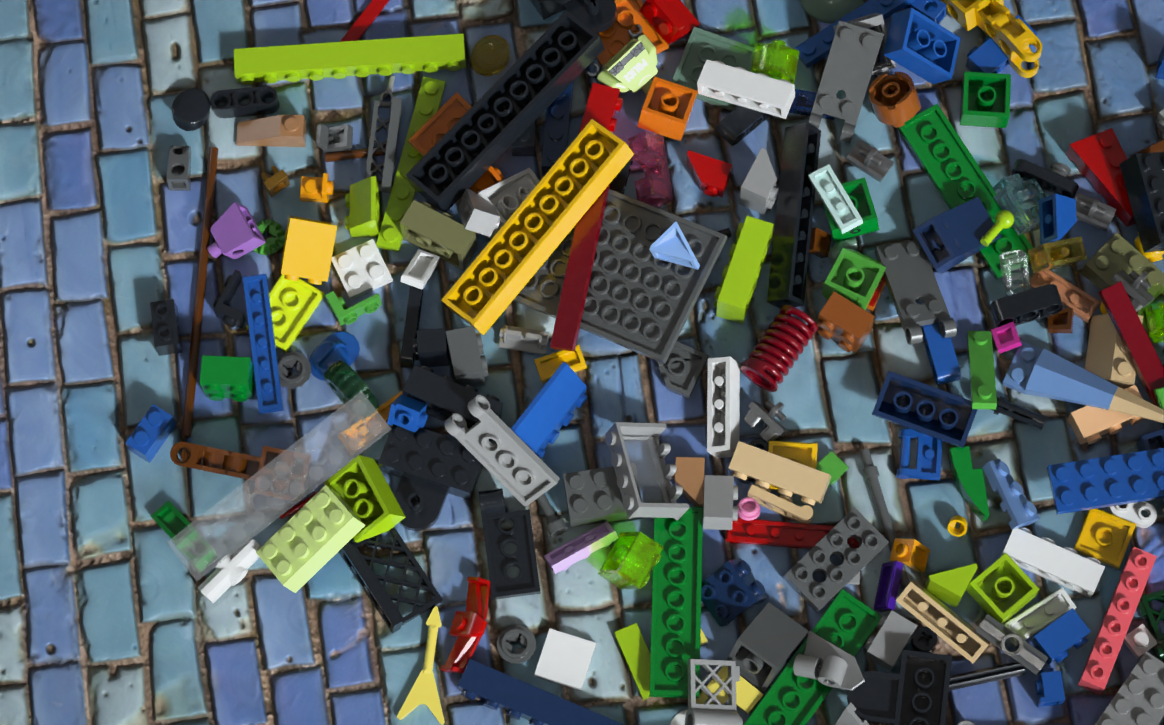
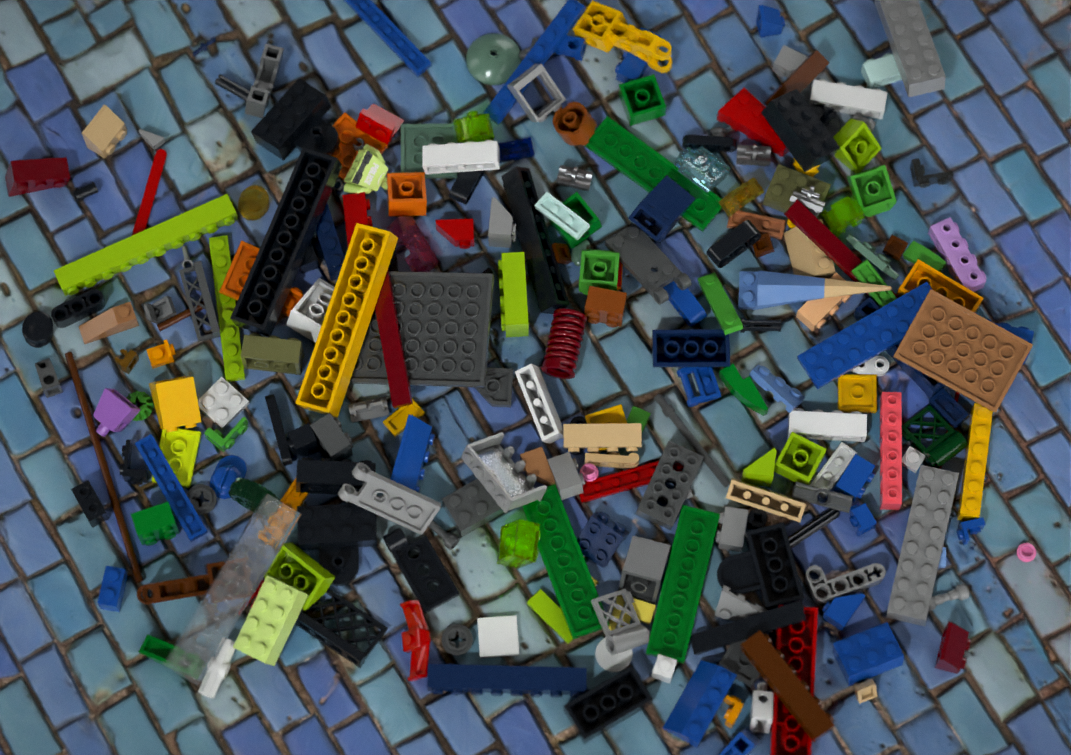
camera: 25 degrees left, 0 degrees up
lime slope [345,176,380,237] -> none
blue brick [387,394,428,432] -> none
light yellow piece [397,606,445,725] -> none
white tile [400,249,440,289] -> none
light grey slope [457,188,501,237] -> none
lavender plate [544,521,618,574] -> none
light blue slope [649,222,700,270] -> none
flat silver hips [744,400,788,443] -> none
light grey panel [793,631,865,691] -> none
dark grey hinge [808,20,884,143] -> none
dark purple tile [874,561,903,612] -> none
blue brick [883,8,961,84] -> none
light orange bracket [890,538,930,572] -> none
yellow hinge [947,515,968,537] -> none
lime bar [980,210,1014,247] -> none
dark pink plate [991,322,1022,353] -> none
clear slope [999,250,1030,296] -> none
blue slope [1038,193,1077,245] -> none

